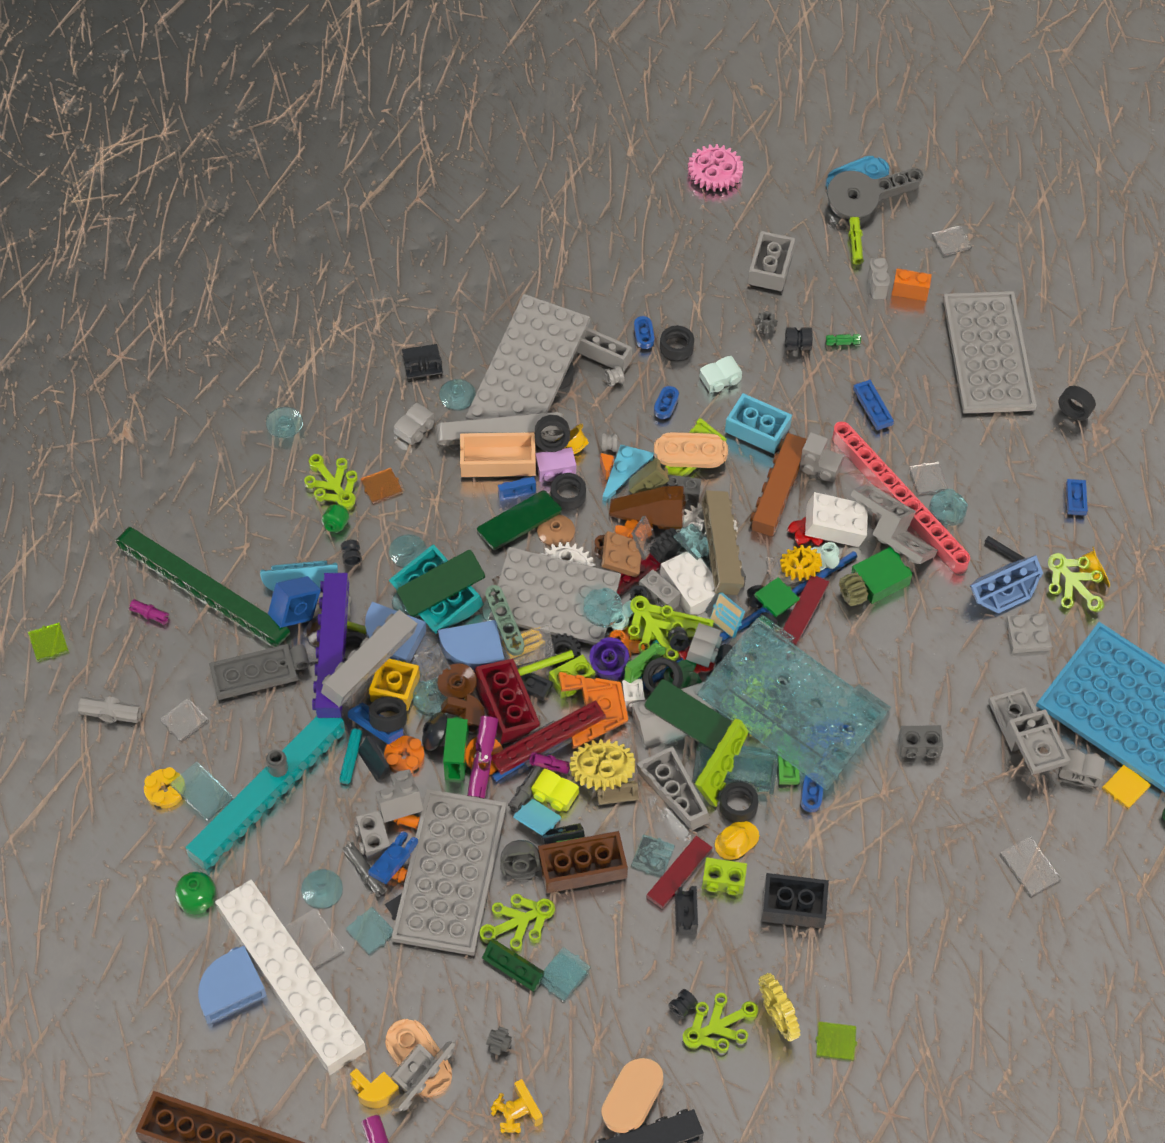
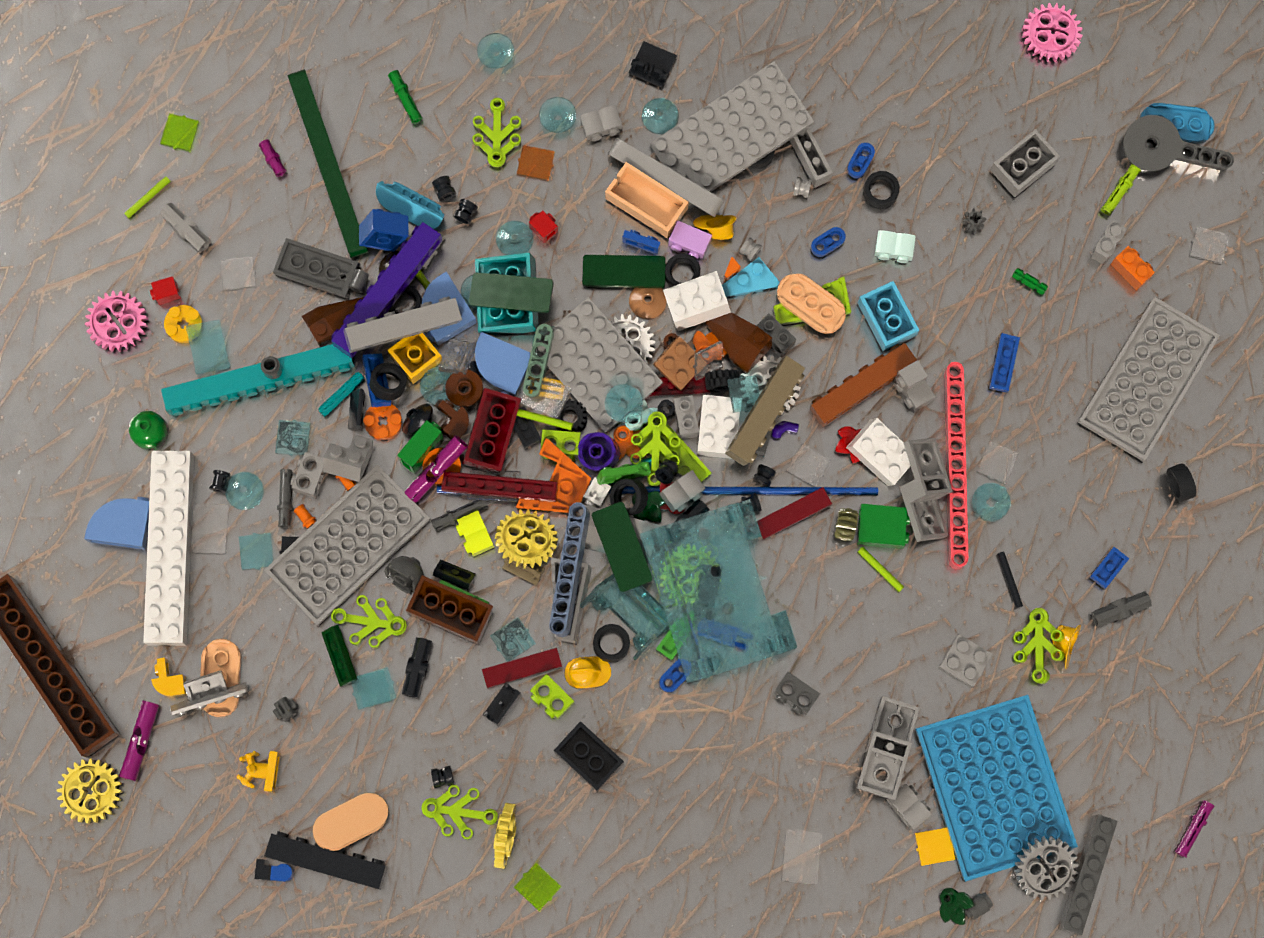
camera: 35 degrees right, 20 degrees up
green head [321,504,350,532] -> none
blue hinge [368,831,418,885] -> none
medium azure piece [513,799,561,836] -> none
magenta pin [529,752,570,774] -> none
black tyre [534,415,570,452] -> none
olive hinge [629,458,669,494] -> none
lime wing [695,718,749,807] -> none
piece [710,593,745,638] -> none
green piece [754,577,800,617] -> none
yellow gear [780,545,822,581] -> none
black wheel [785,327,813,351] -> none
light aqua plate [811,542,840,571] -> none
medium blue wedge [970,555,1043,613] -> none
none -> bright pink gear [85,291,148,352]
none -> lime bar [124,176,171,219]
none -> red brick [150,276,181,305]
none -> black bush [209,470,230,493]
none -> clear light blue piece [275,419,311,456]
none -> reddish brown wedge [301,297,364,347]
none -> green pin [388,70,423,124]
none -> black piece [402,637,432,698]
none -> black wheel [432,176,456,201]
none -> red brick [529,210,558,243]
none -> clear light blue dish [539,97,576,133]
none -> sand blue beam [549,502,590,638]
none -> white brick [663,271,731,331]
none -> dark purple arm [772,421,799,439]
none -> lime bar [858,547,904,592]
none -> dark grey piece [1091,591,1152,628]

